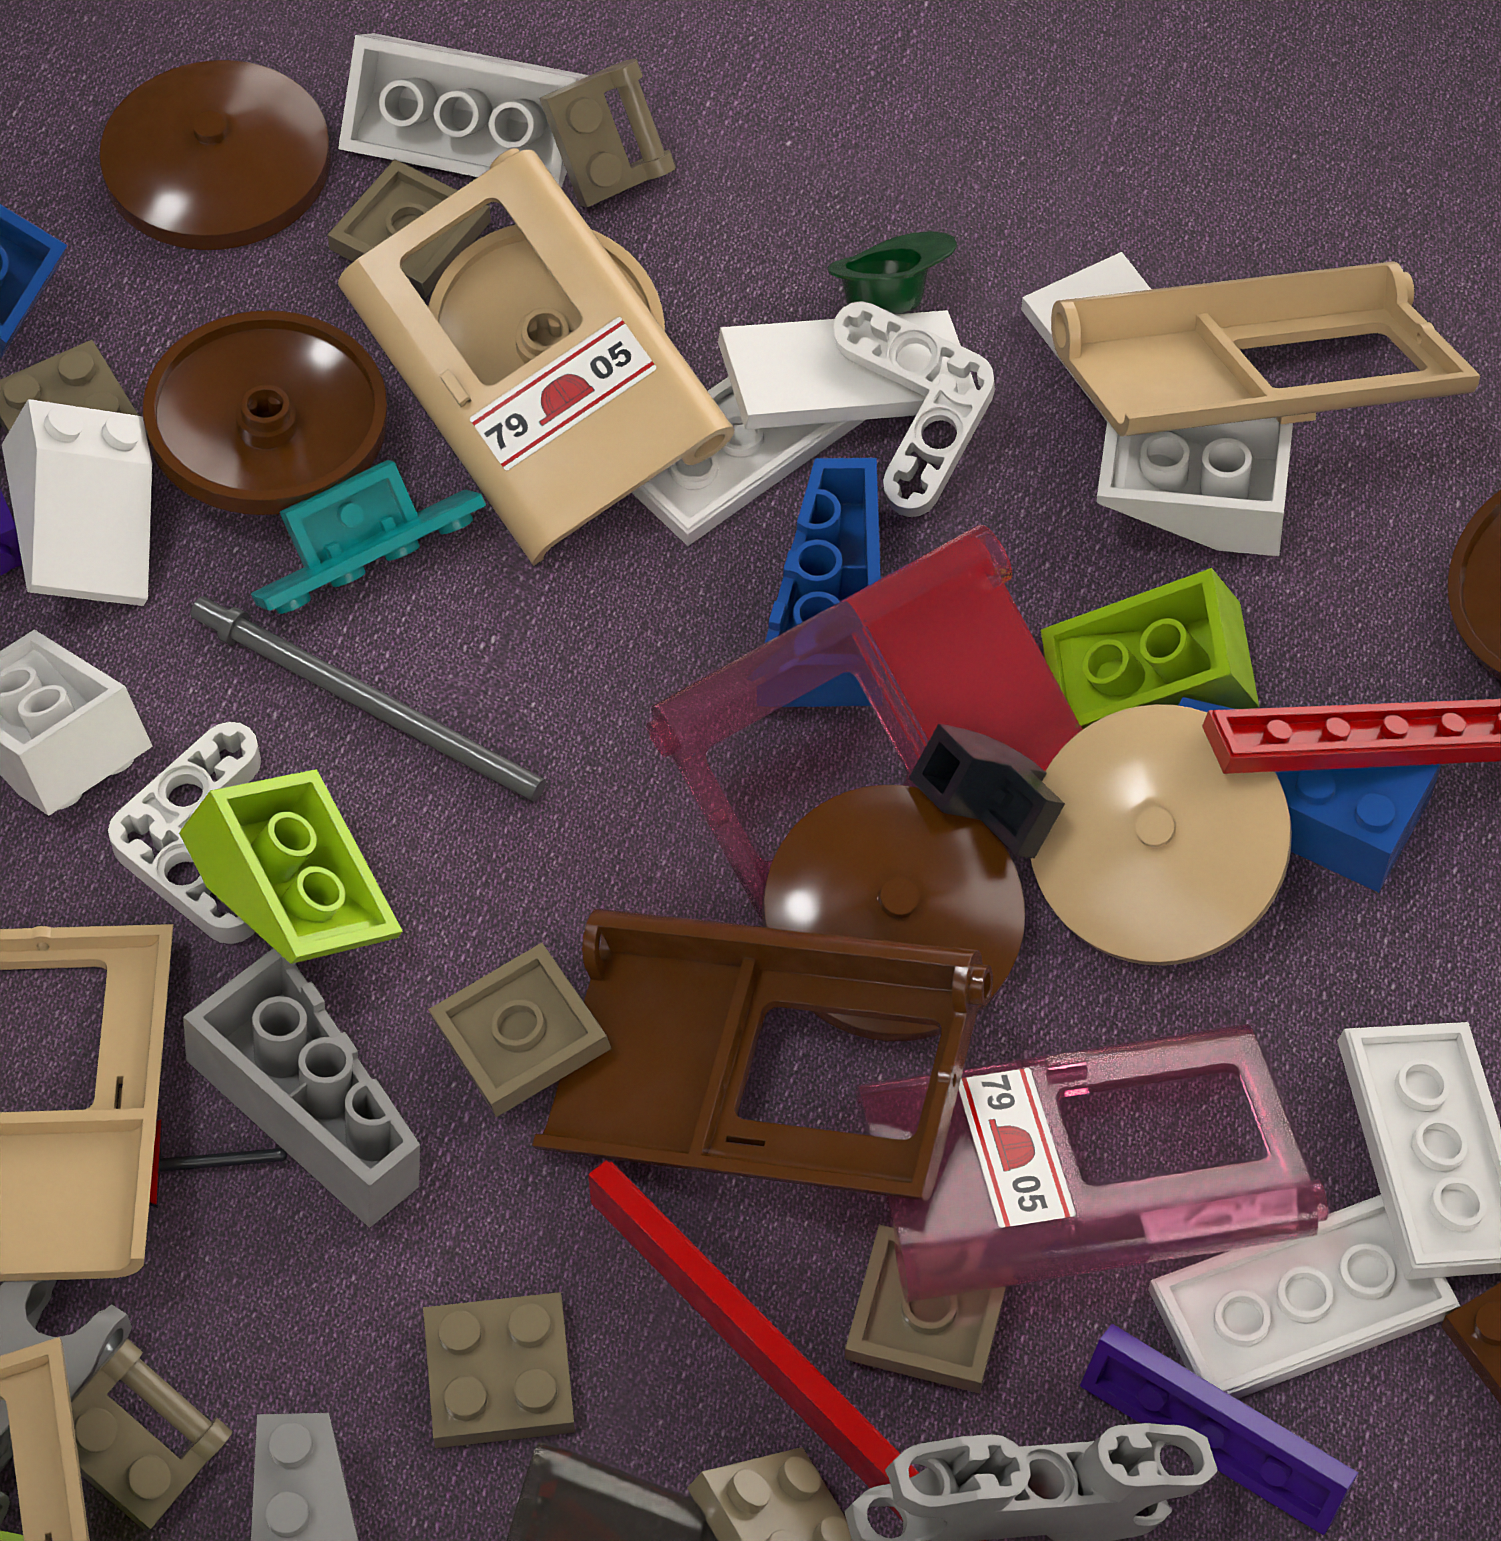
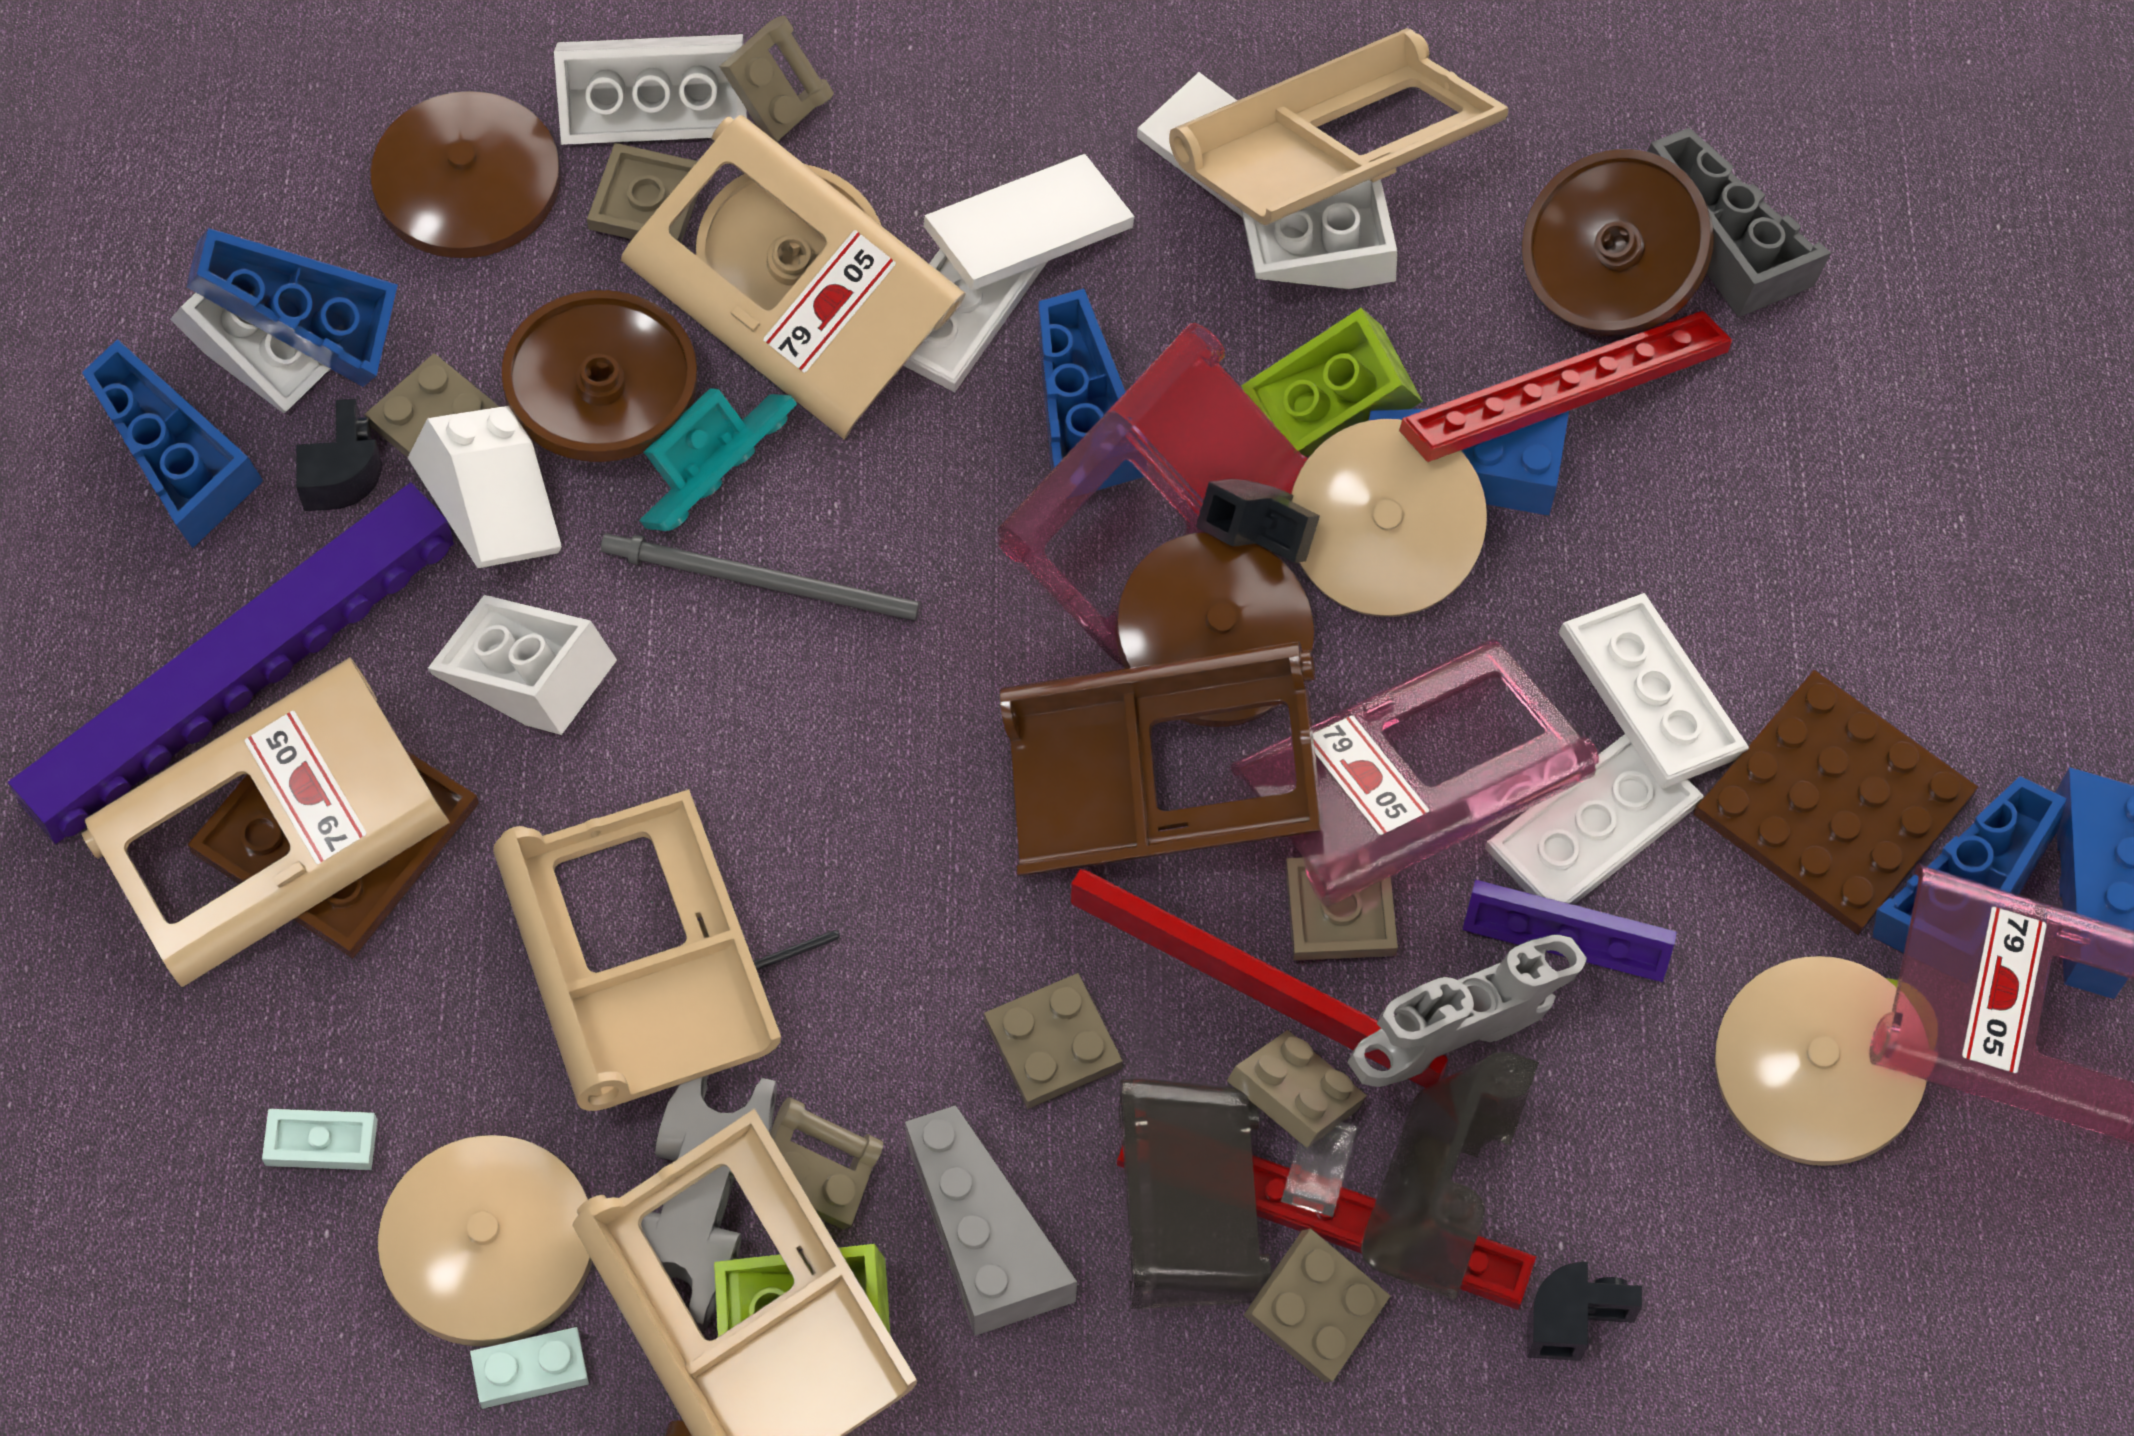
camera: 20 degrees left, 5 degrees up
white beam [108,722,261,944] -> none
lime slope [179,769,403,964] -> none
light grey wedge [183,948,420,1228] -> none
dark tan plate [428,943,611,1117] -> none
dark green piece [827,231,957,314] -> none
white beam [833,301,995,517] -> none

